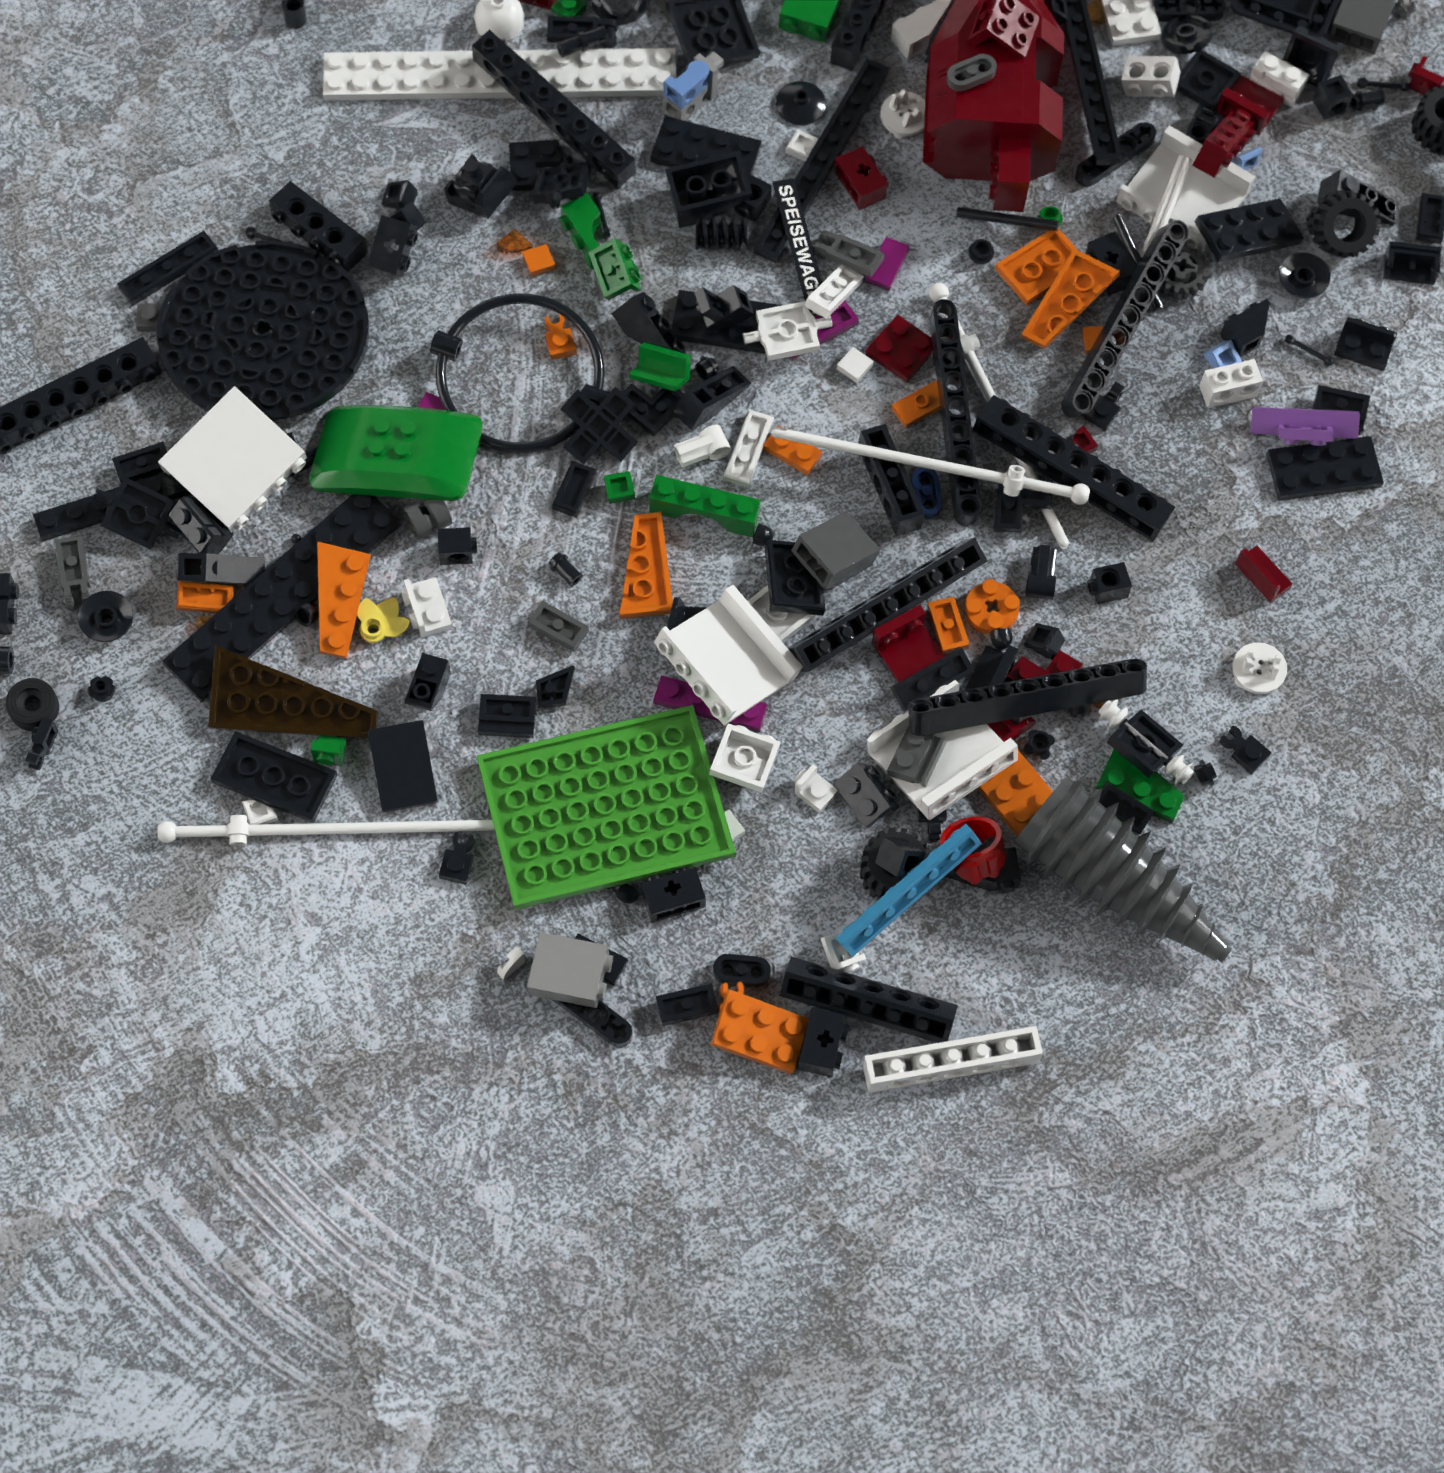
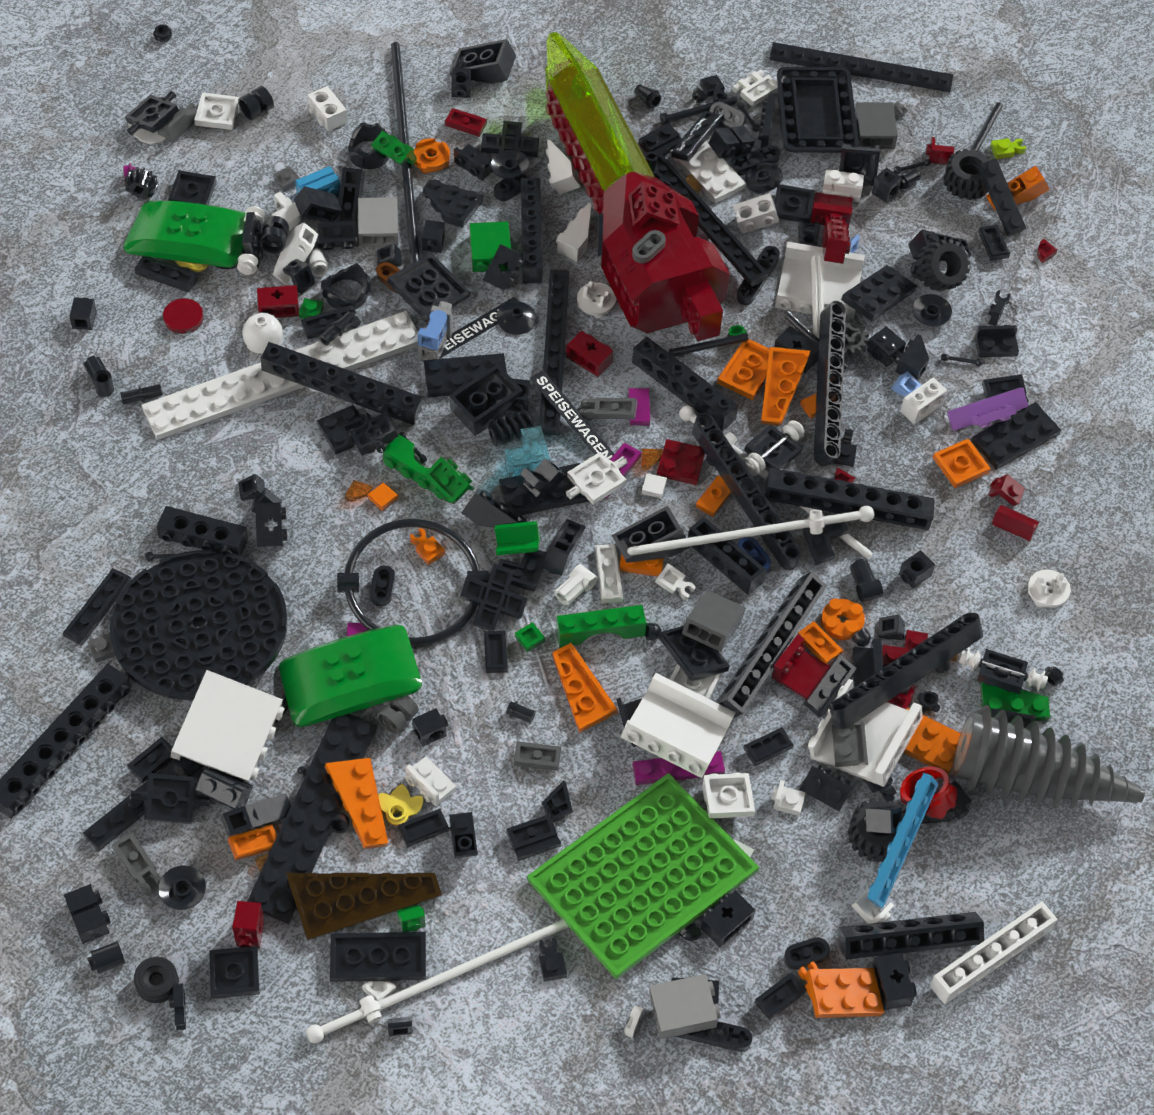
camera: 25 degrees left, 10 degrees down
black plate [88,676,116,702] -> none
black tile [368,720,438,813] -> none
black brick [444,154,517,219] -> none
black plate [695,356,719,381] -> none
white tile [786,129,818,161] -> none
white plate [804,264,864,319] -> none
black plate [968,239,994,264] -> none
black plate [1220,726,1272,775] -> none
black hinge [1383,241,1442,285] -> none
none -> black axle [120,384,163,405]
none -> black plate [209,946,260,999]
none -> dark red brick [232,901,265,948]
none -> black plate [370,565,395,607]
none -> black slope [387,1017,413,1036]
none -> black tile [398,809,449,848]
none -> black sticker [439,297,518,359]
none -> black brick [482,244,523,291]
none -> clear light blue brick [505,426,550,477]
none -> black slope [612,506,690,563]
none -> black brick [632,336,738,431]
none -> clear orange tile [641,448,663,470]
none -> white plate [655,563,696,600]
none -> black plate [743,420,804,476]
none -> black plate [743,727,794,766]
none -> black head [867,326,906,367]
none -> orange plate [933,439,991,488]
none -> black plate [988,290,1011,326]
none -> dark red bracket [988,474,1025,506]

